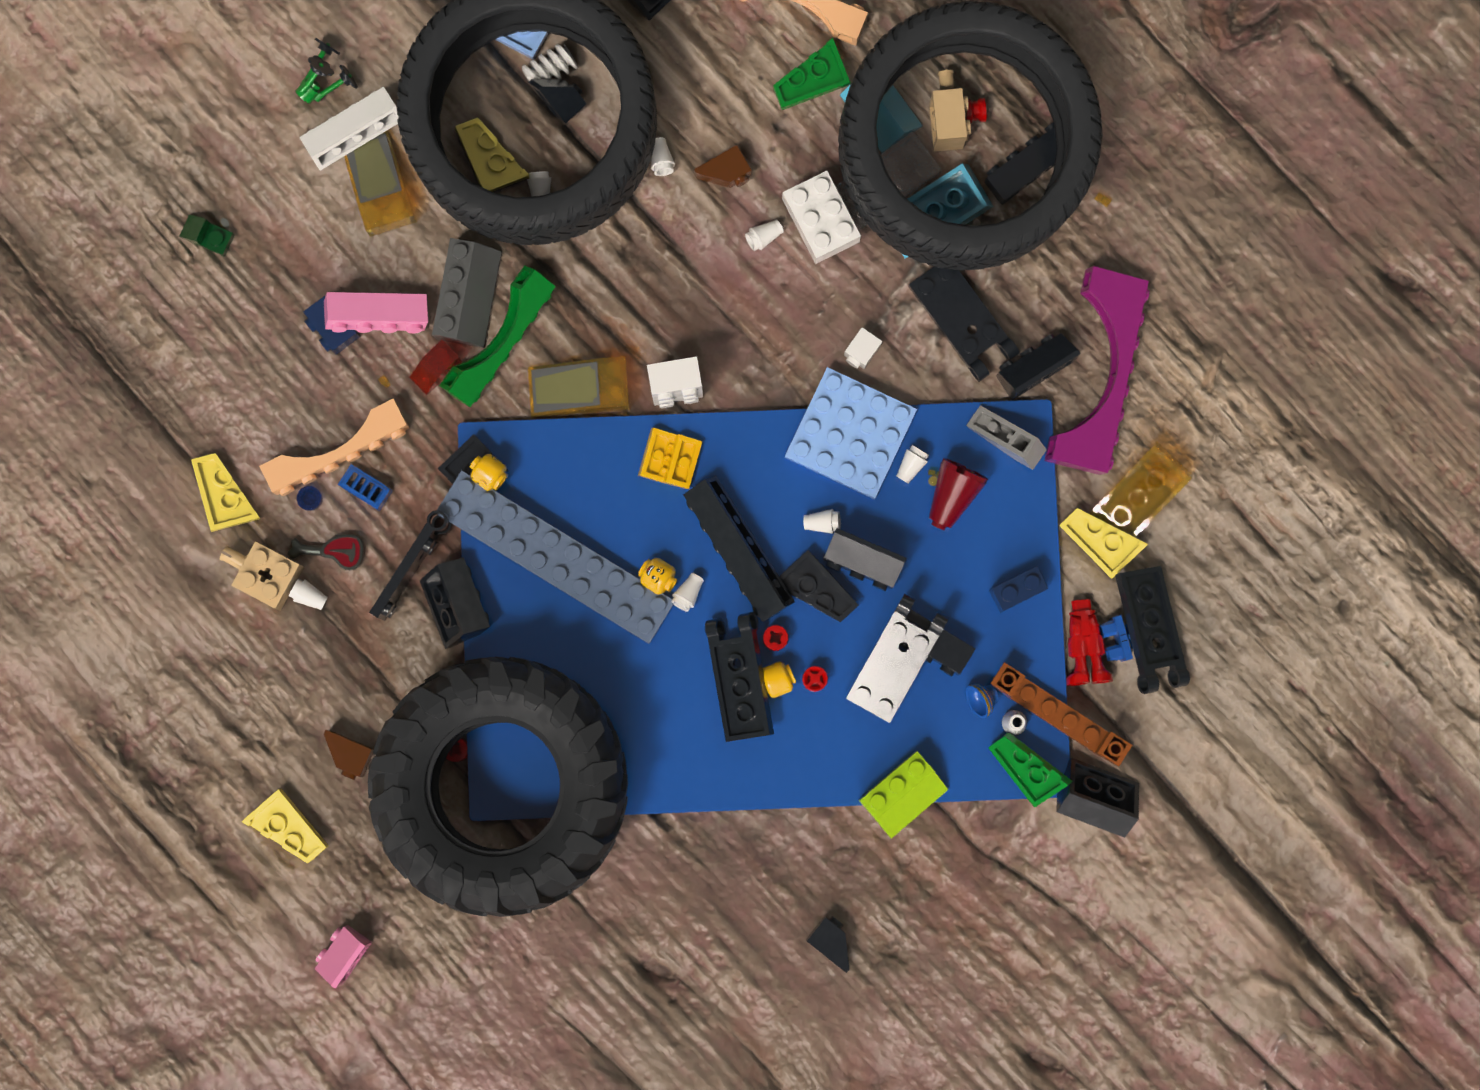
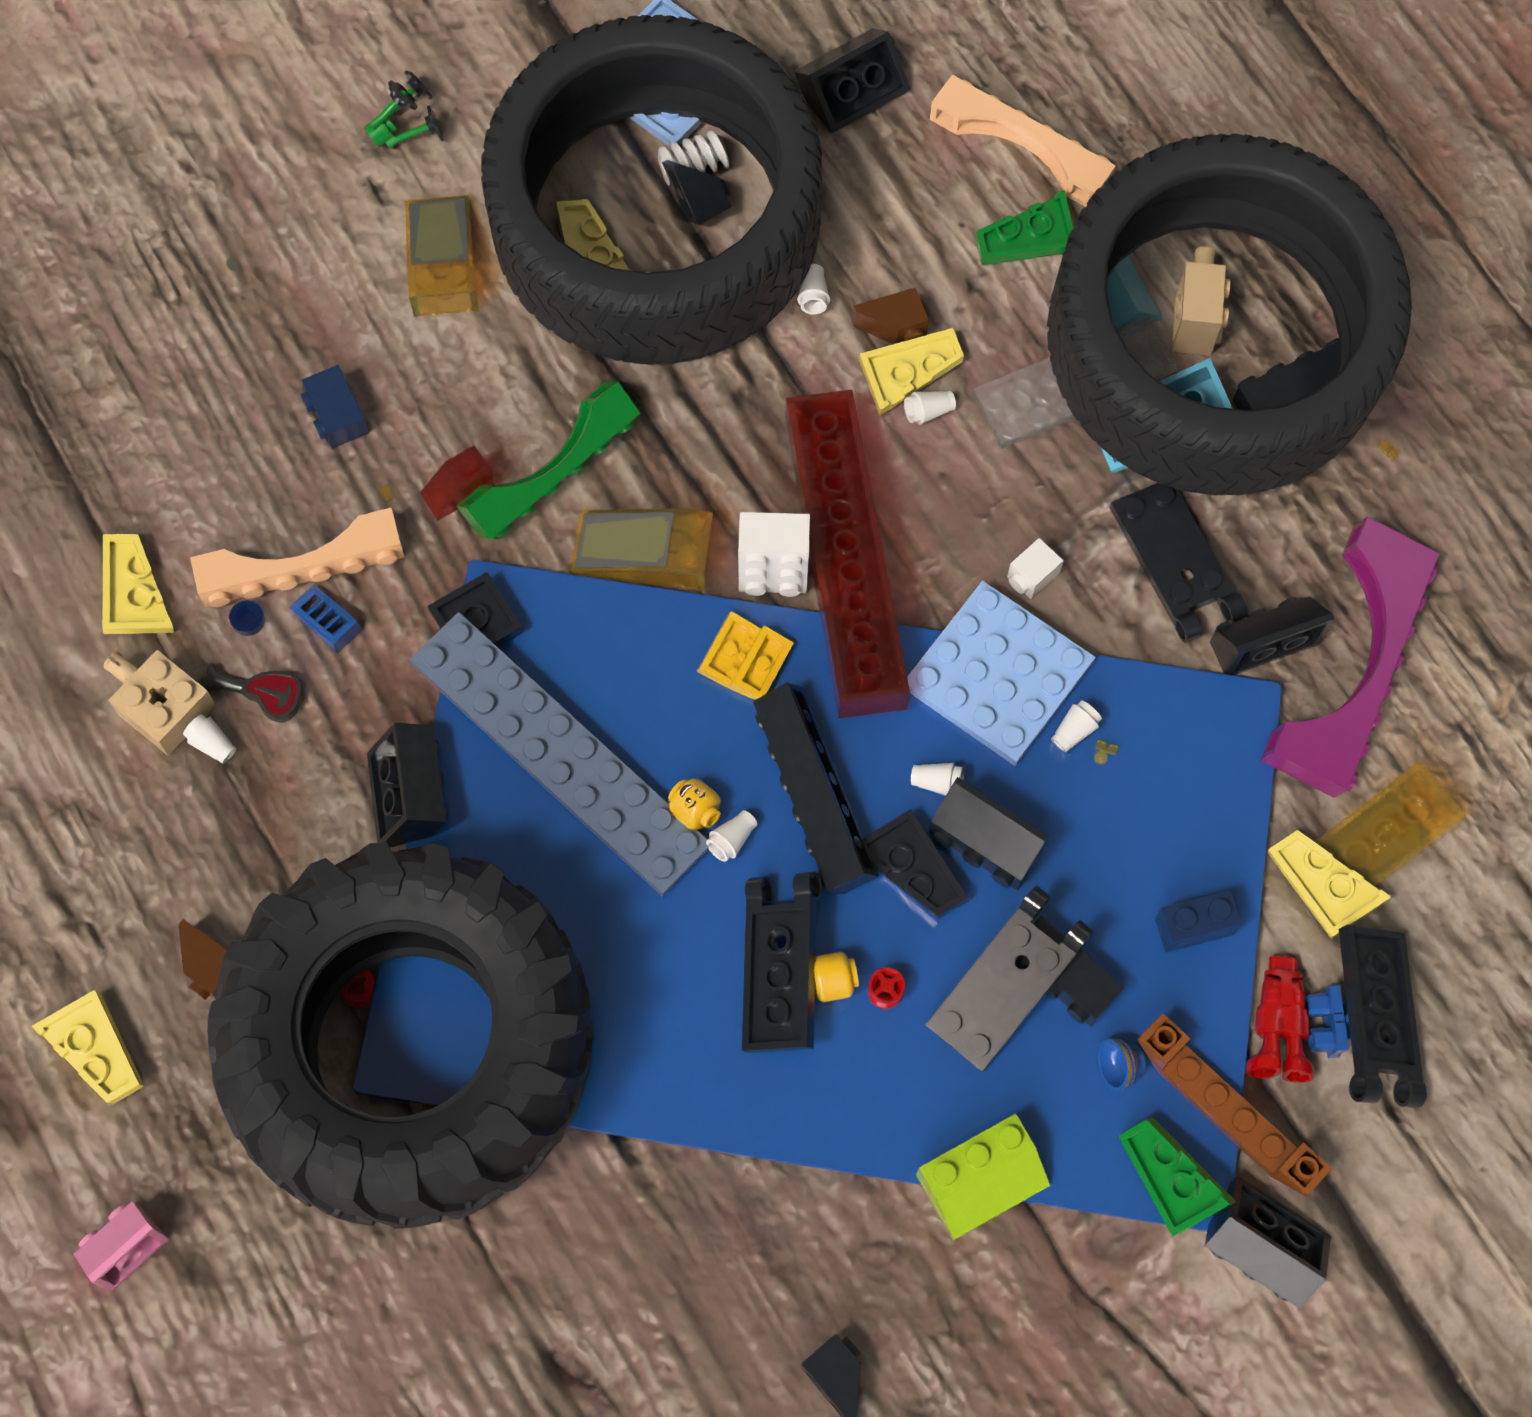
camera: 10 degrees right, 15 degrees down
dark green slope [179,214,235,257] -> none
white brick [299,87,399,171] -> none
bright pink brick [324,292,428,334] -> none
black hinge [369,510,453,621] -> none
dark grey slope [432,238,502,348] -> none
yellow head [470,454,508,491] -> none
red wheel [763,625,788,651] -> none
white brick [782,171,861,264] -> none
dark red cone [929,458,988,530] -> none
red wheel [965,98,987,124] -> none
light grey slope [966,405,1047,470] -> none
white cone [1002,710,1027,735] -> none
none -> clear red brick [785,390,910,719]
none -> light yellow wing [859,328,964,416]

